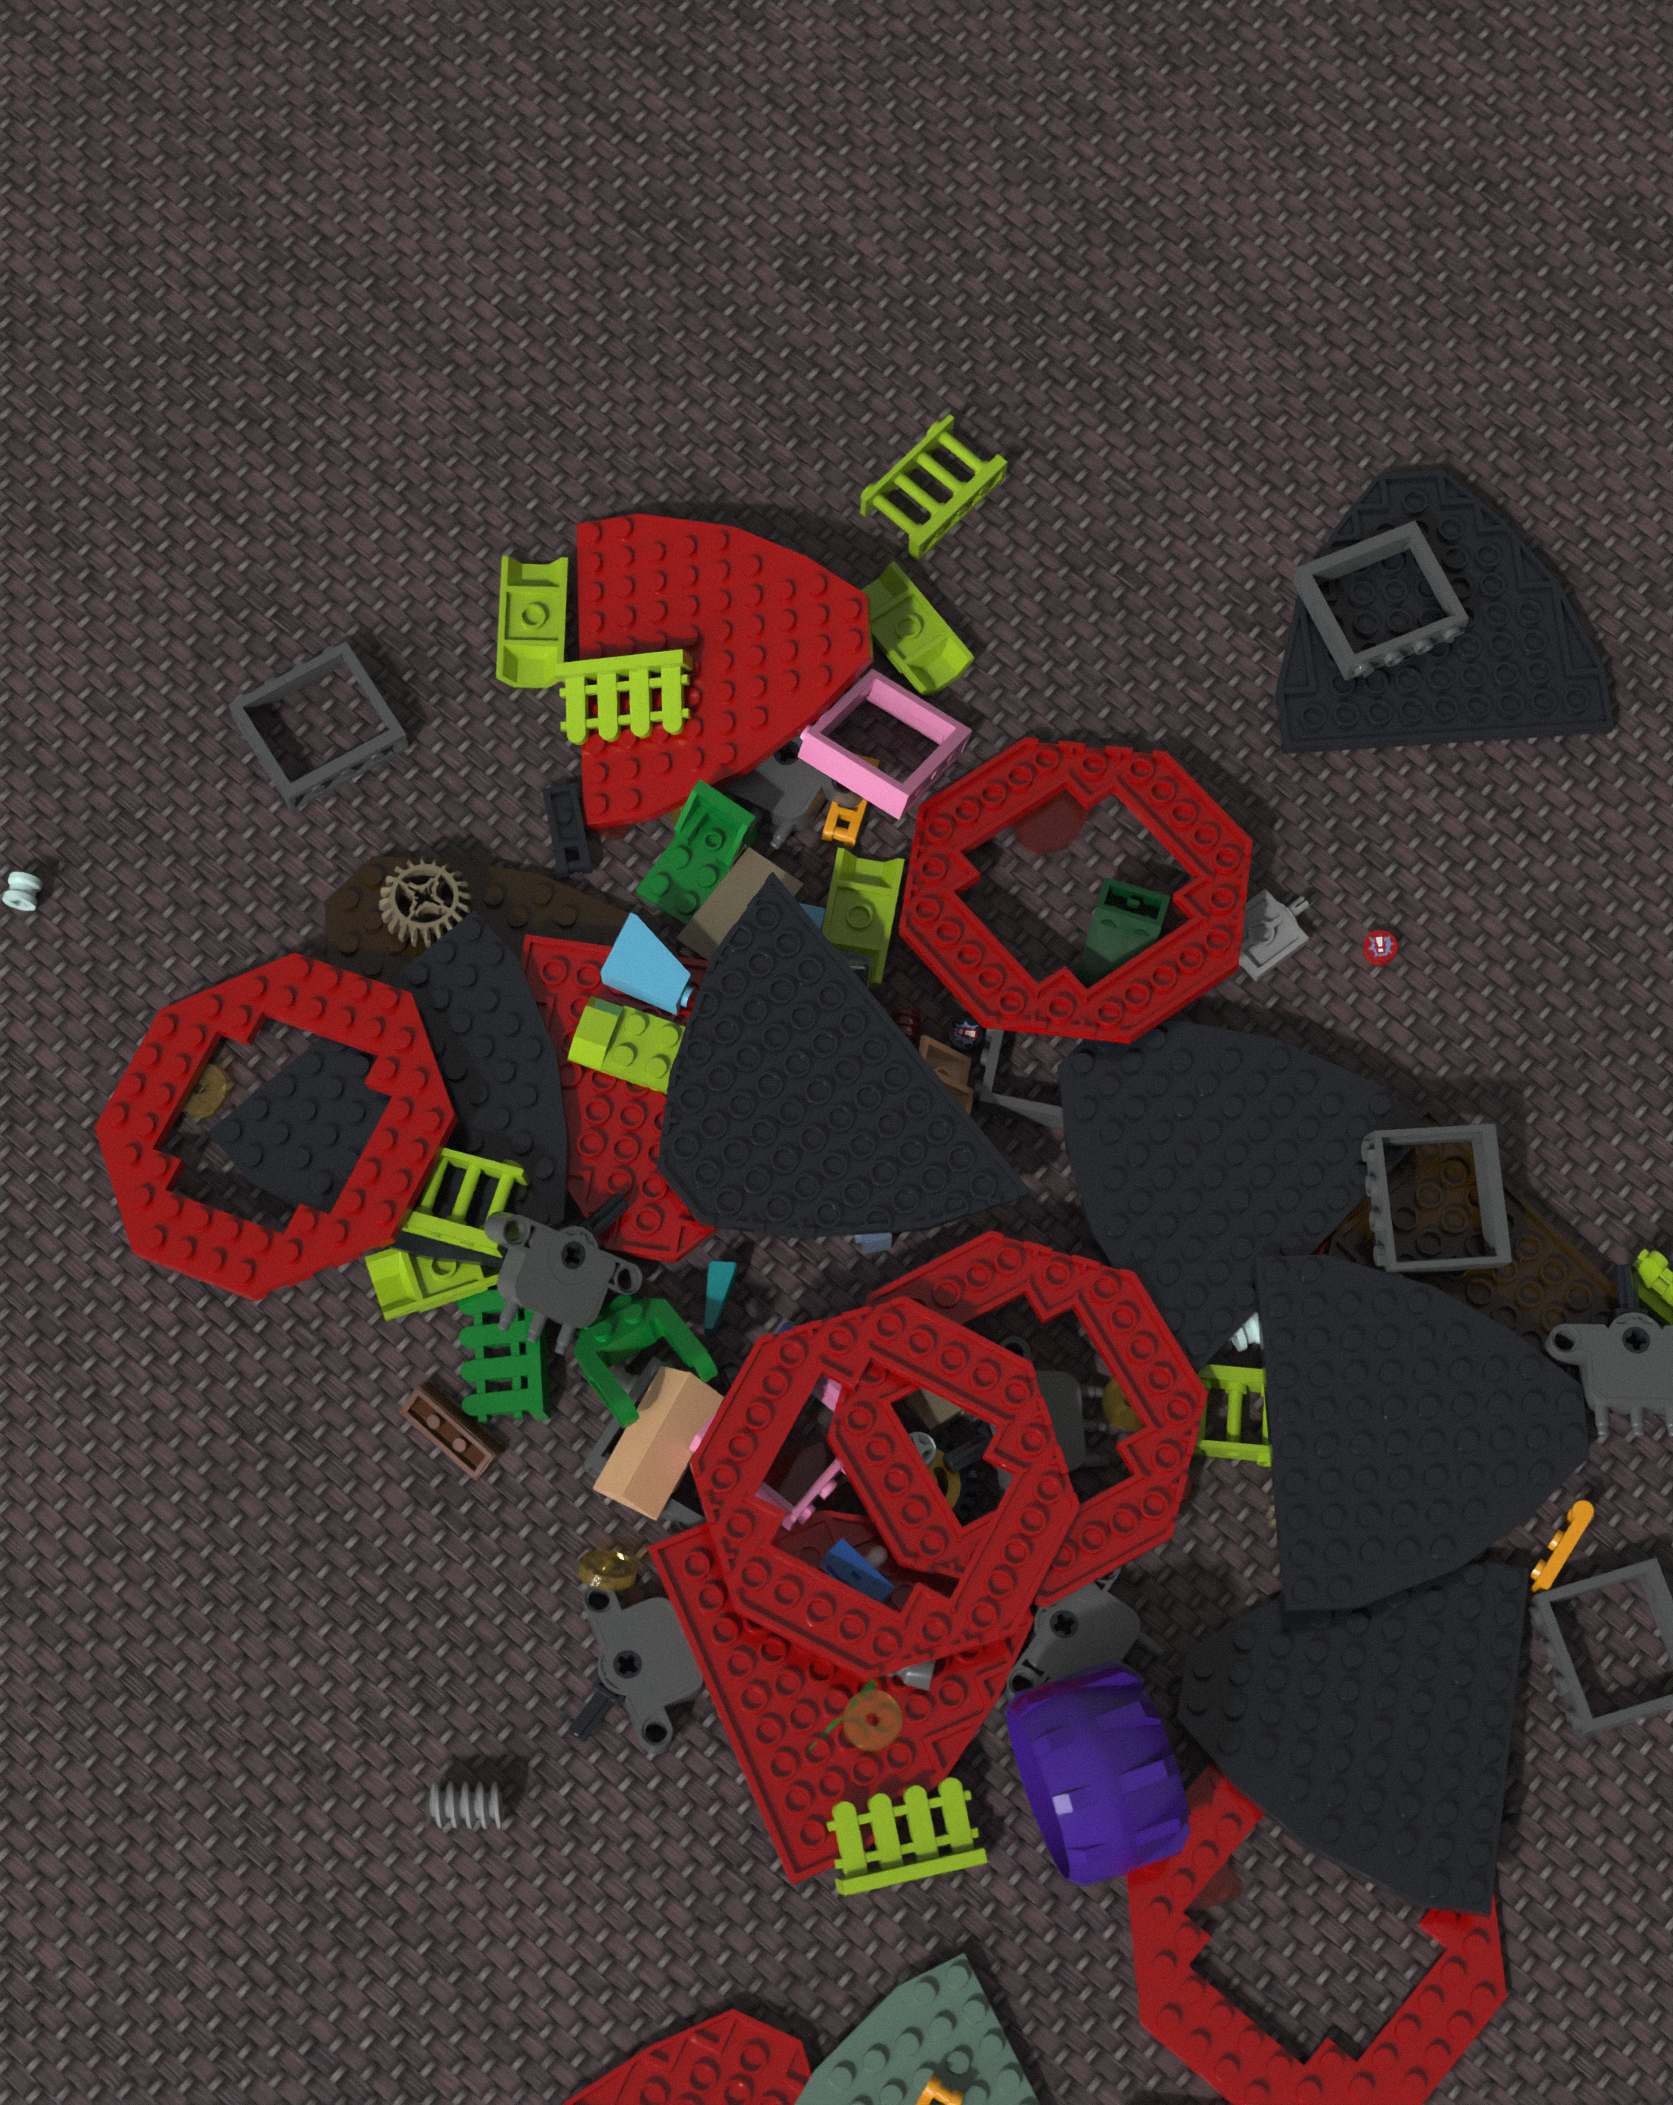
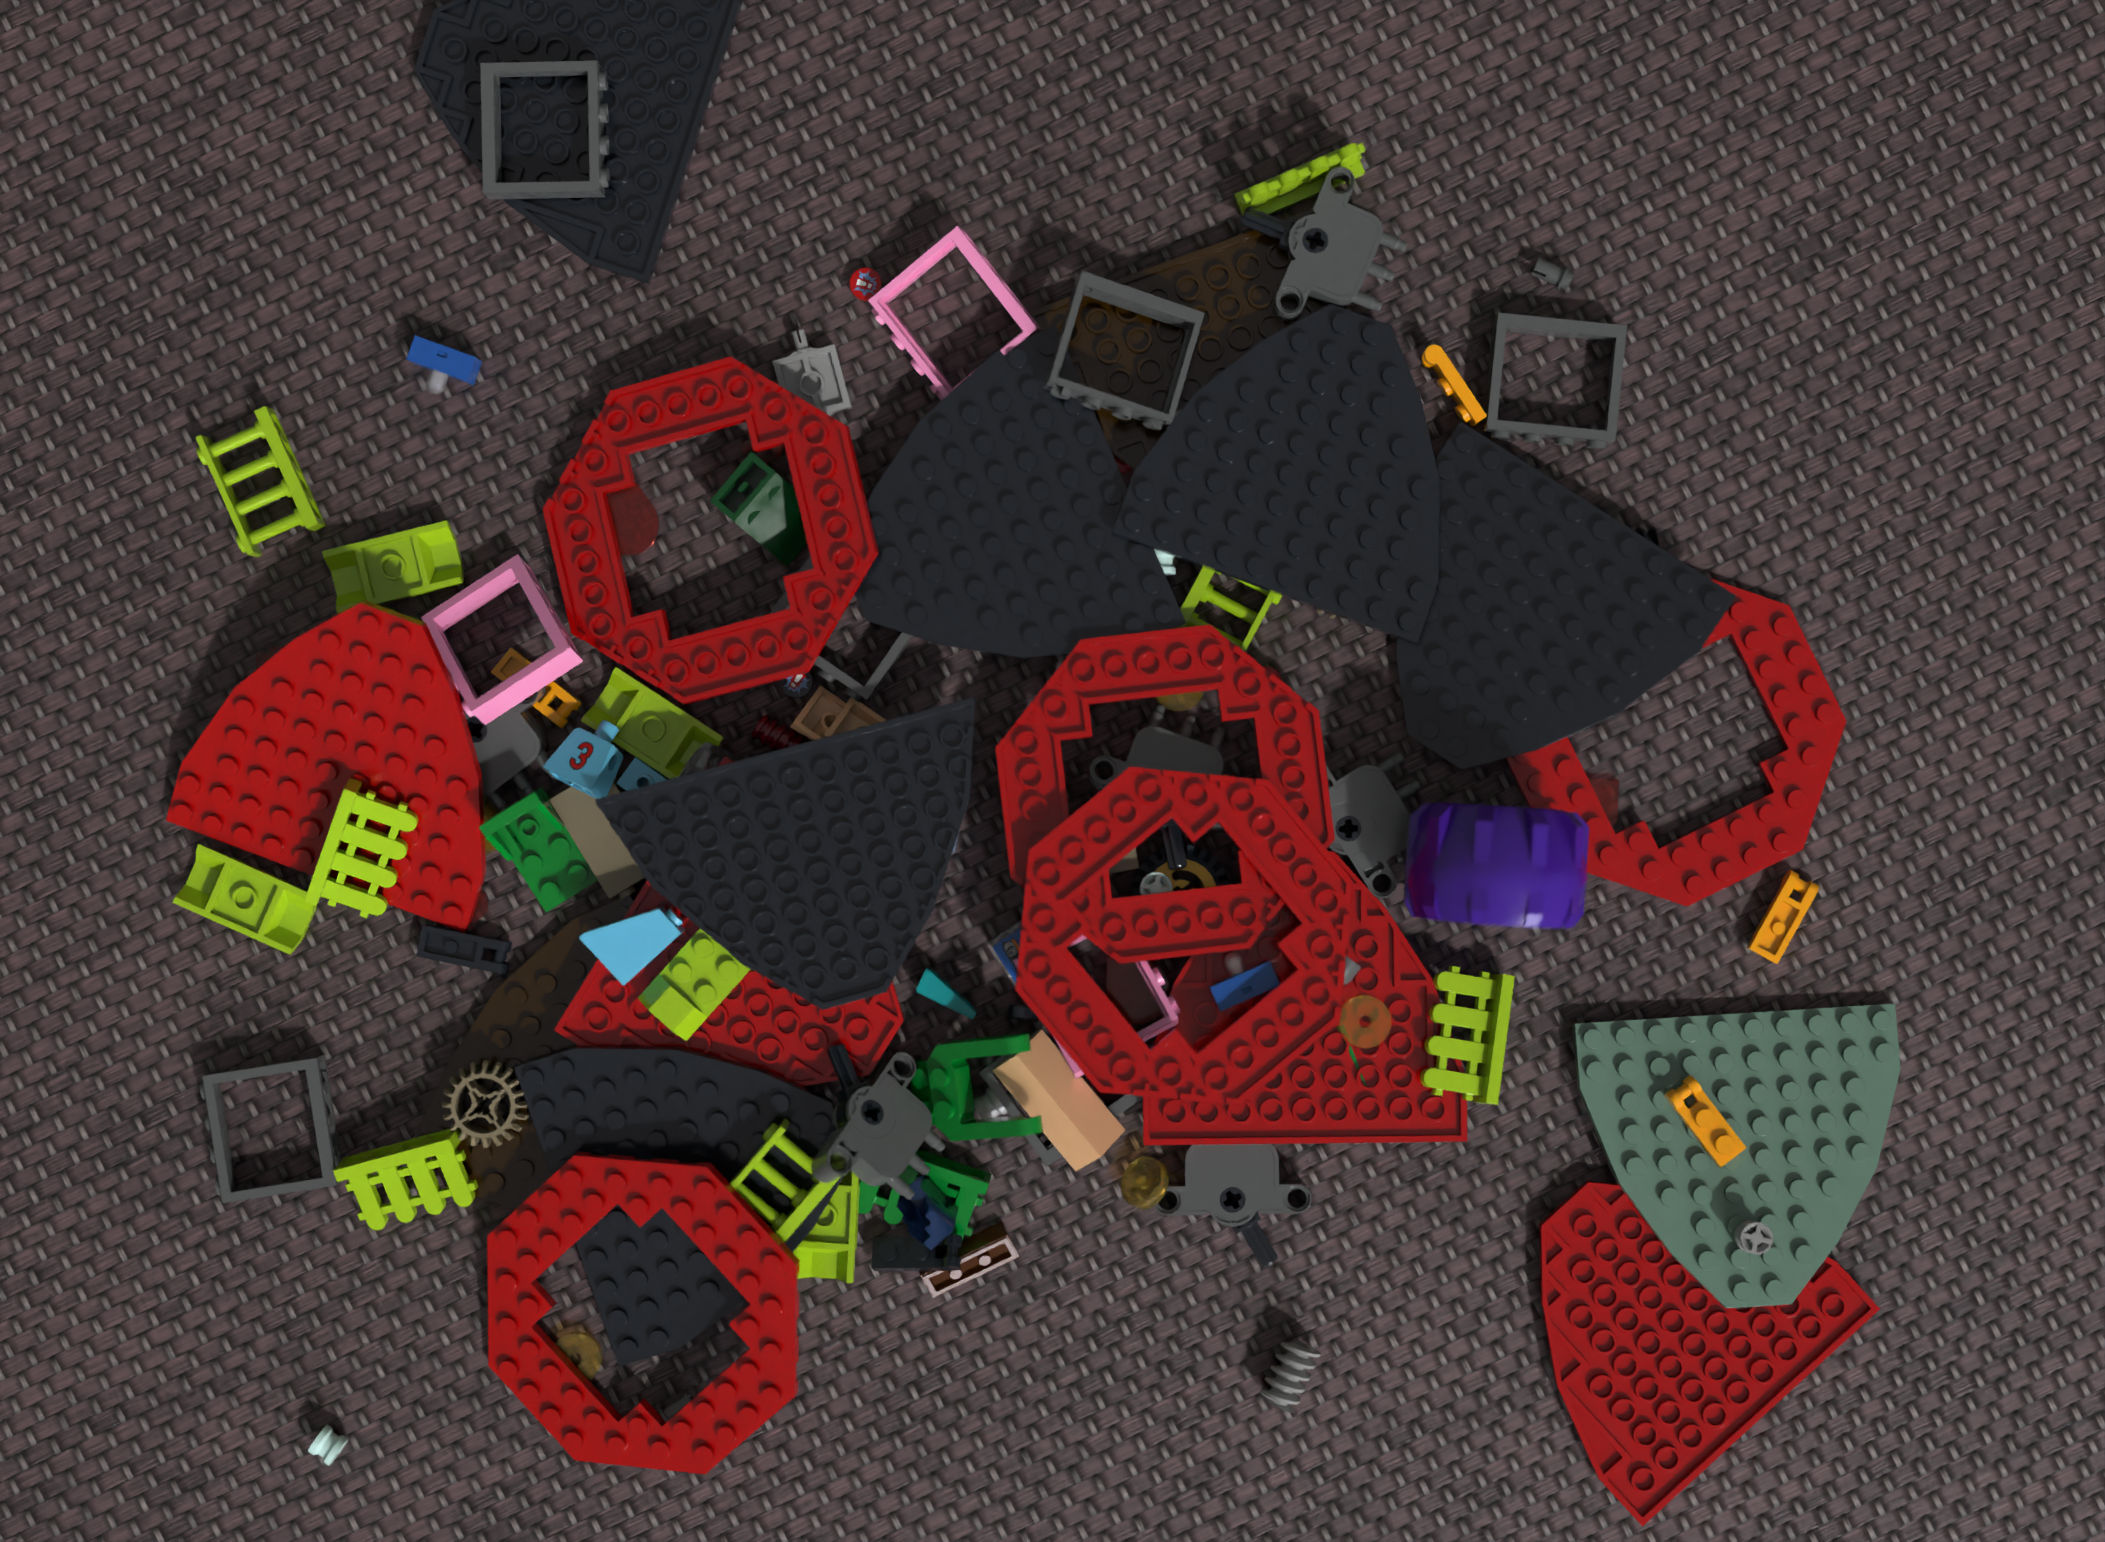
camera: 60 degrees left, 20 degrees up
none -> lime fence [333,1128,478,1230]
none -> blue piece [406,335,482,394]
none -> medium azure torso [543,720,623,799]
none -> bright pink window [868,226,1042,401]
none -> black plate [871,1234,962,1271]
none -> piece [897,1175,958,1251]

